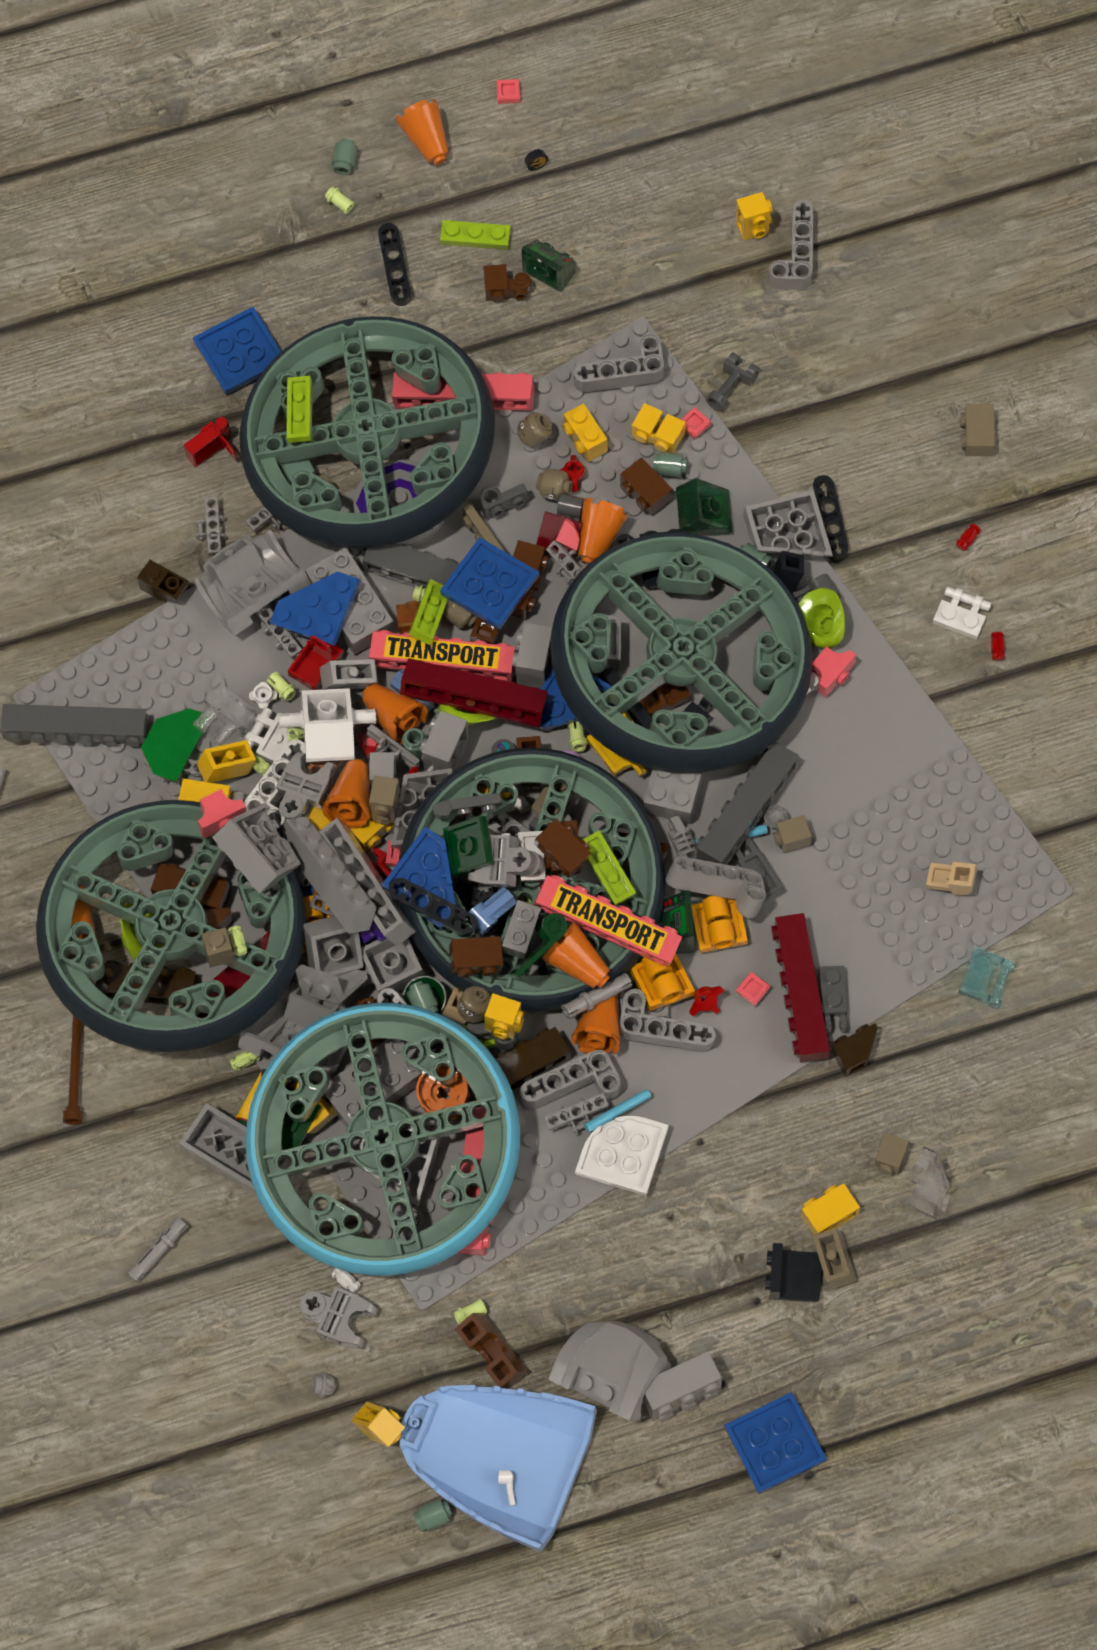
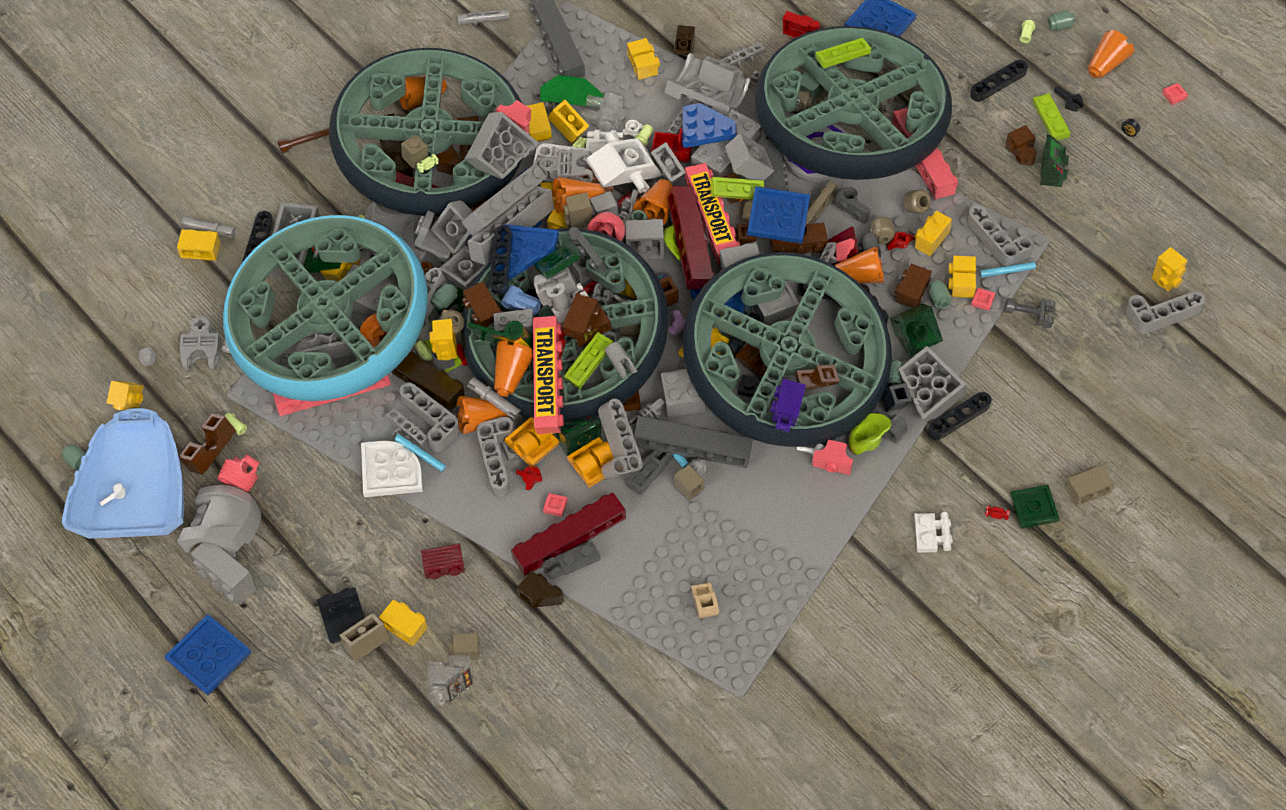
camera: 65 degrees right, 10 degrees down
clear light blue plate [958,947,1015,1009] -> none
red piece [991,632,1005,661] -> none
none -> yellow brick [177,229,221,261]
none -> coral piece [217,454,259,493]
none -> black beam [242,211,273,263]
none -> dark red brick [421,543,465,579]
none -> coral cylinder [587,212,625,242]
none -> light grey hinge [605,341,637,378]
none -> yellow piece [627,38,660,80]
none -> light grey brick [725,133,774,181]
none -> dark purple brick [770,379,806,433]
none -> reddish brown slope [794,364,840,391]
none -> medium azure bar [980,262,1036,278]
none -> dark green tile [1010,485,1060,529]
none -> black bar [1054,86,1083,112]

